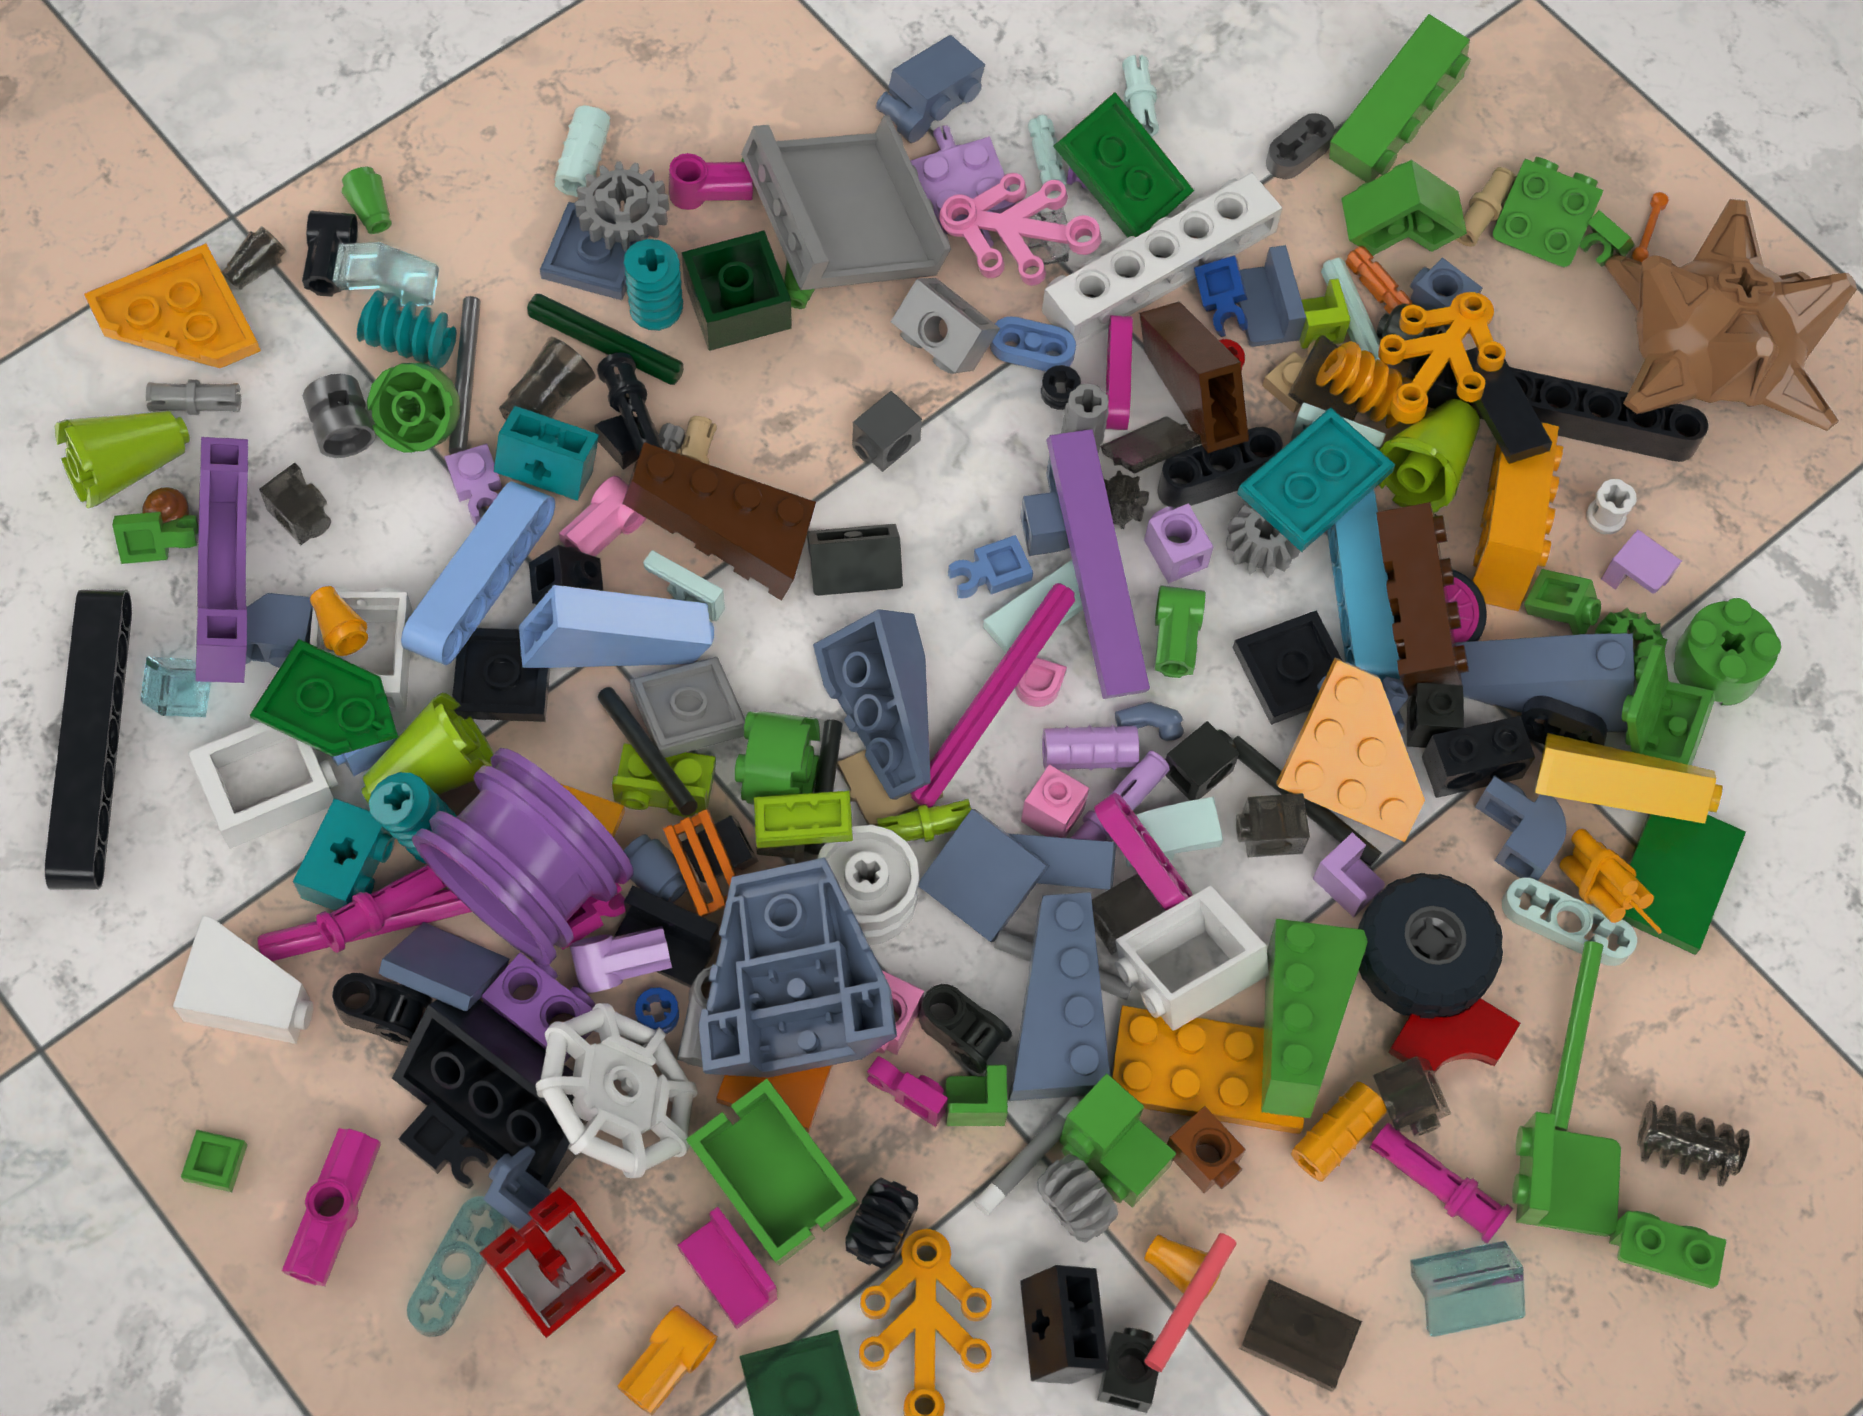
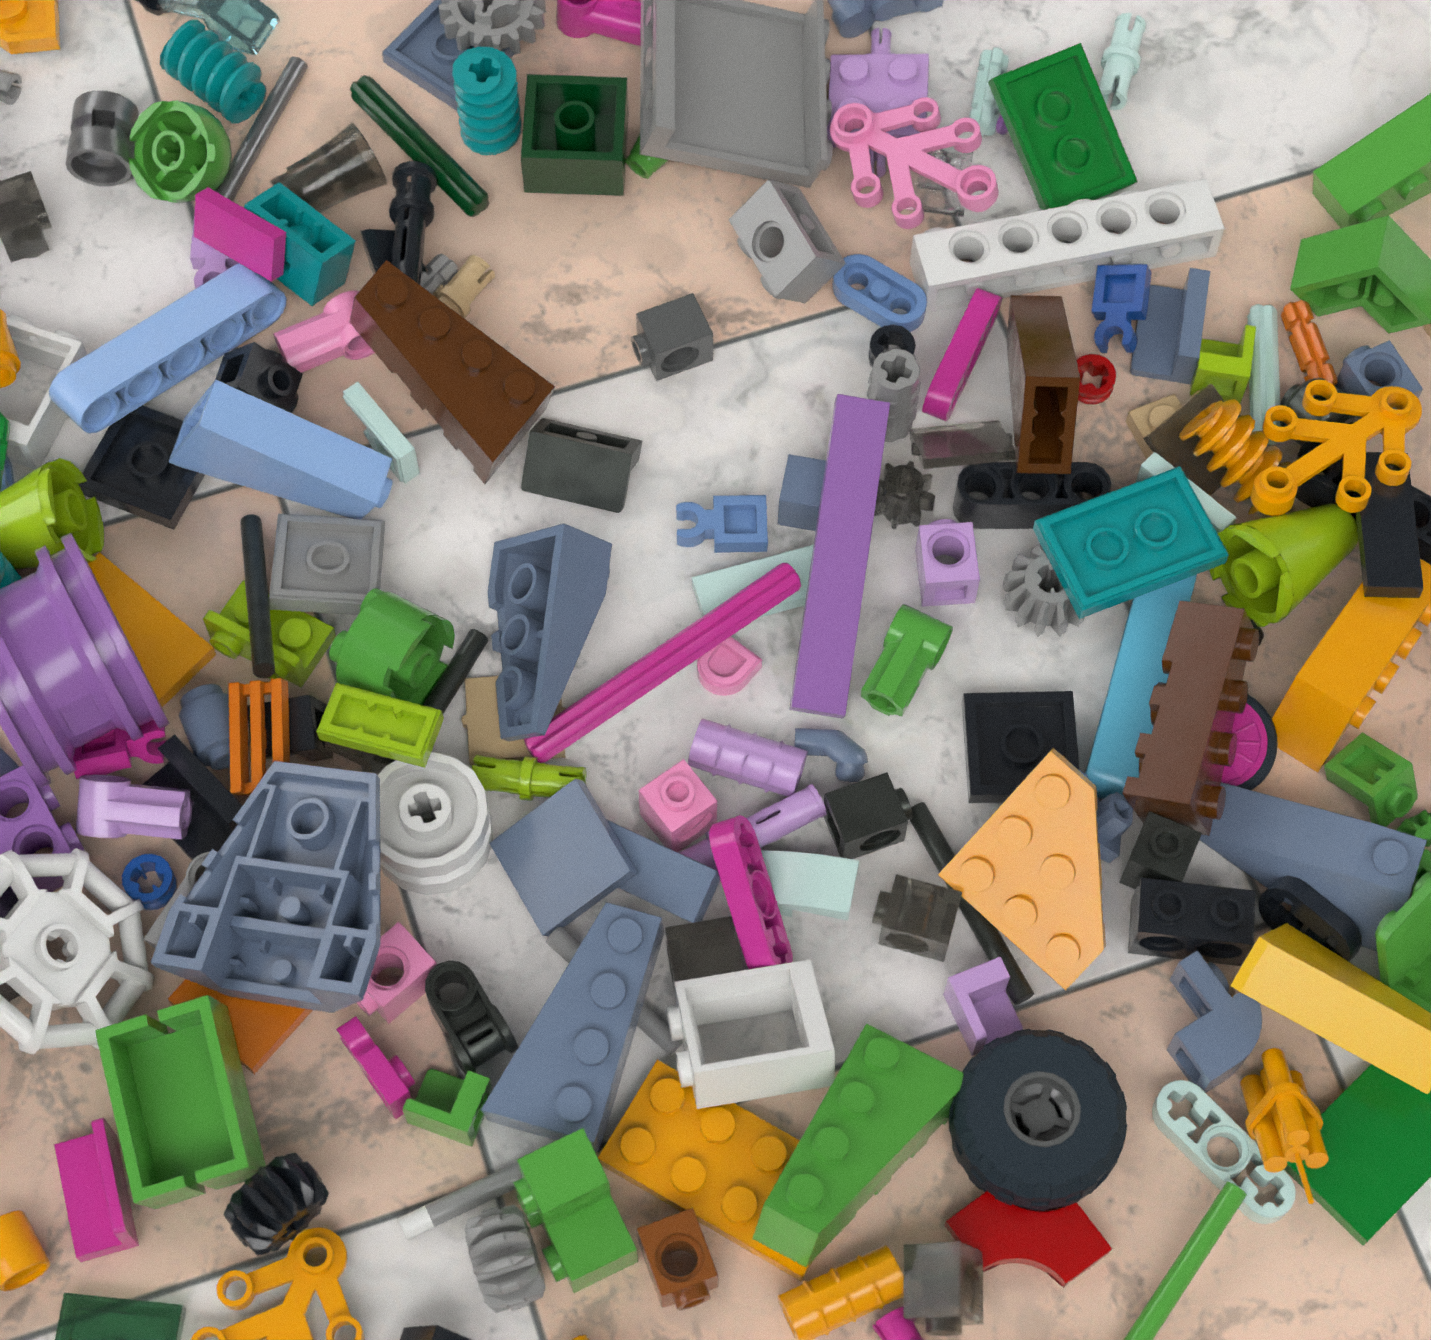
camera: 25 degrees right, 0 degrees up
flat silver beam [1266,113,1335,179] -> none
none -> dark pink tile [194,187,286,282]

